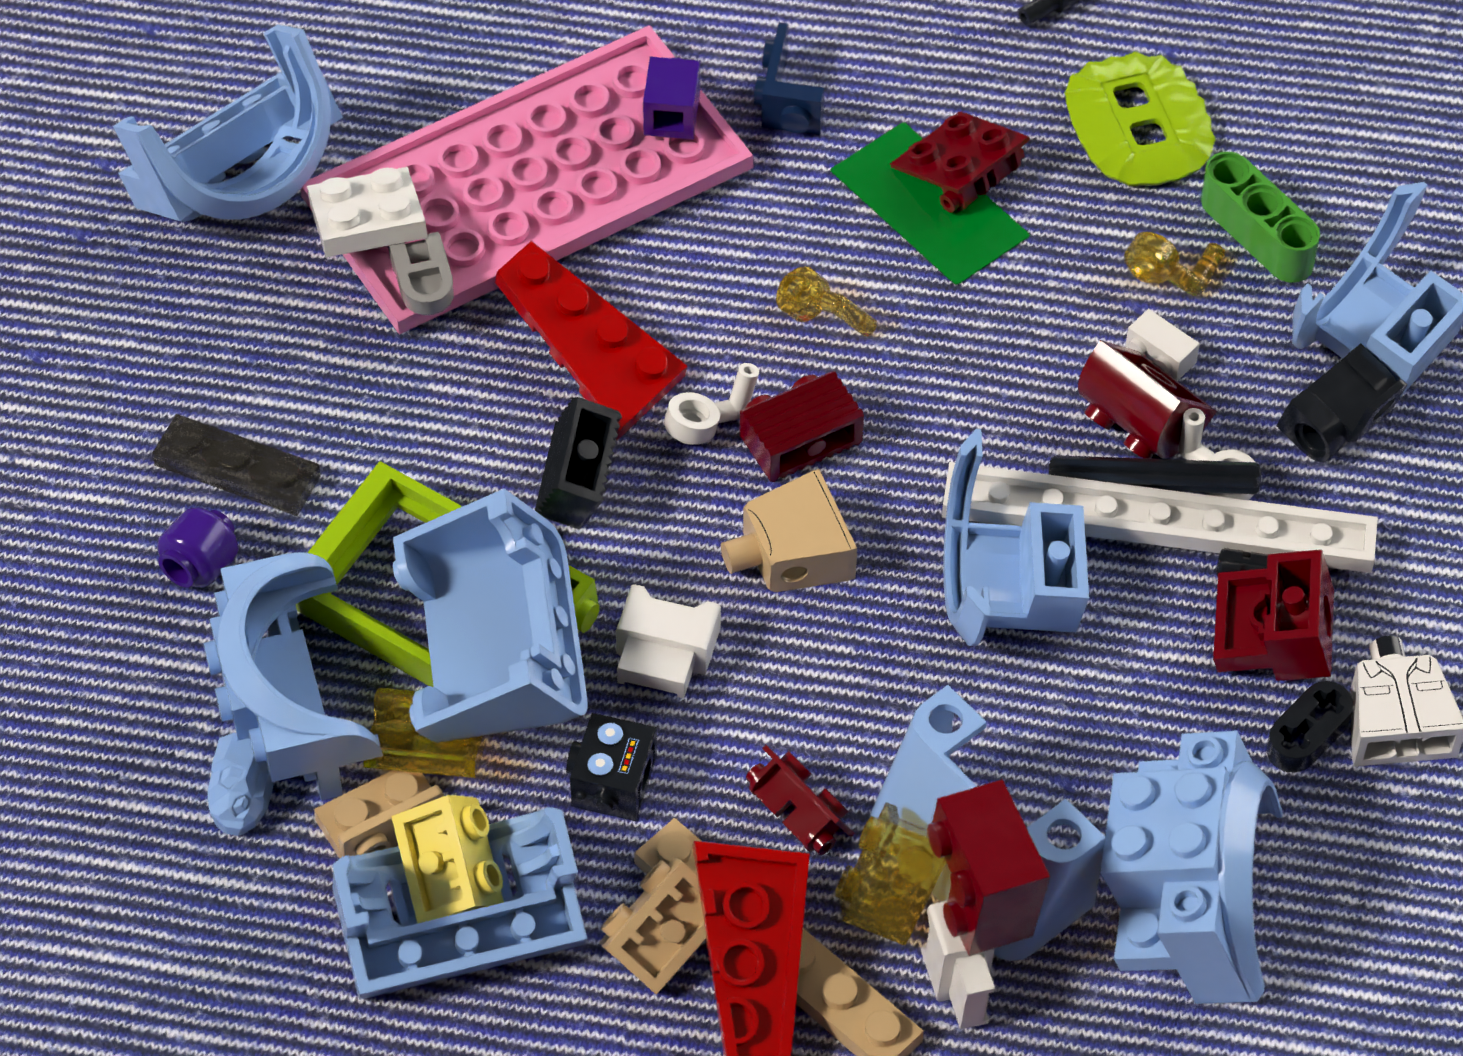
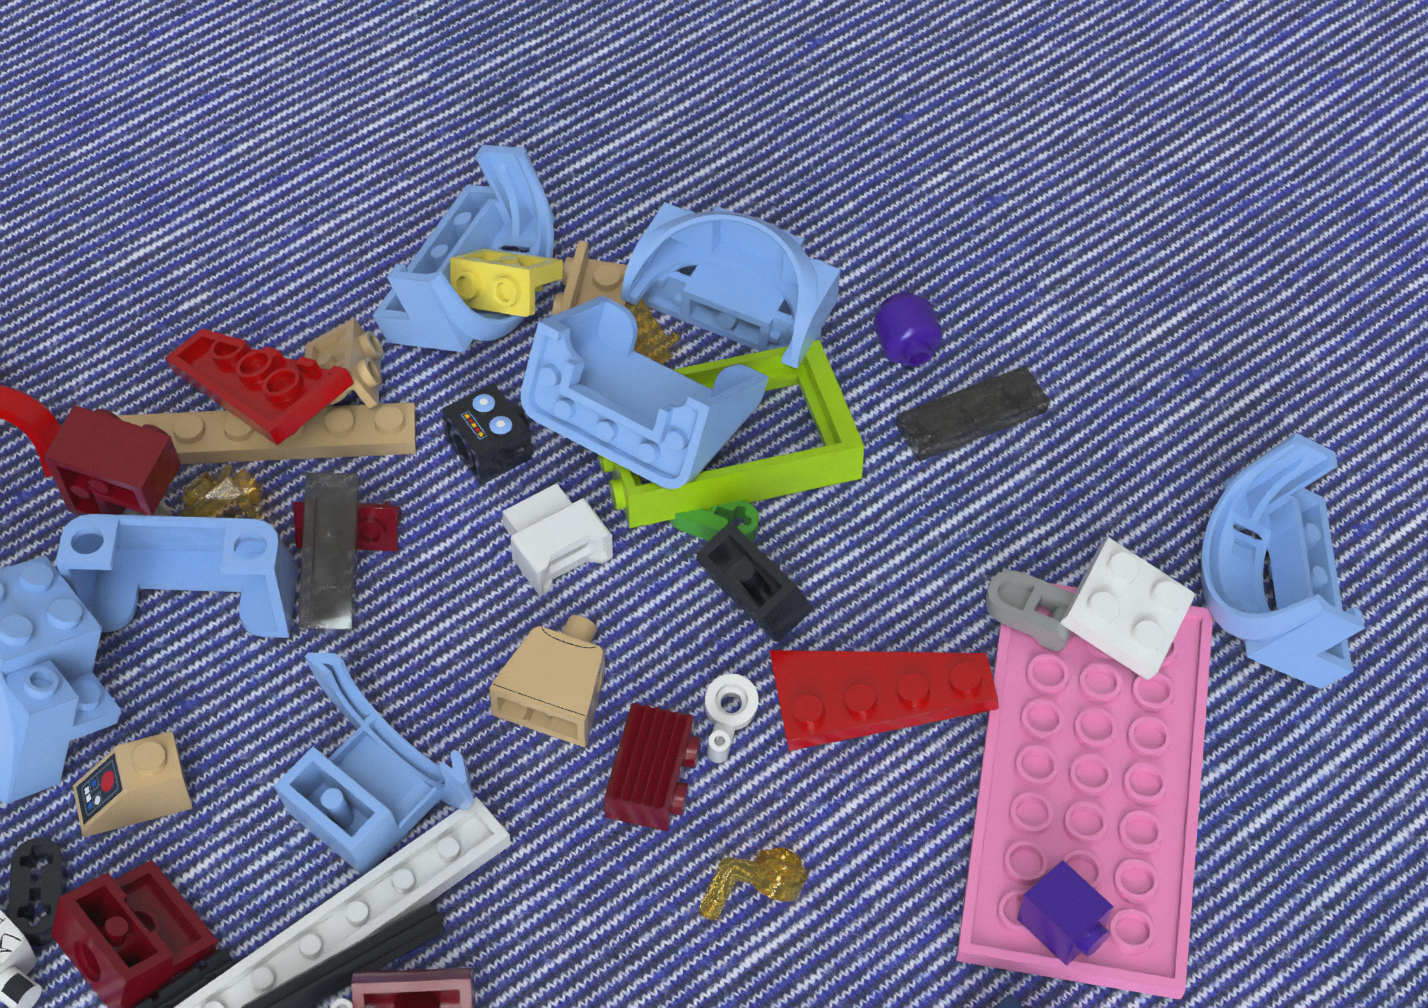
camera: 130 degrees right, 0 degrees up
none -> tan slope [73,731,193,837]
none -> clear smoke plate [298,472,361,631]

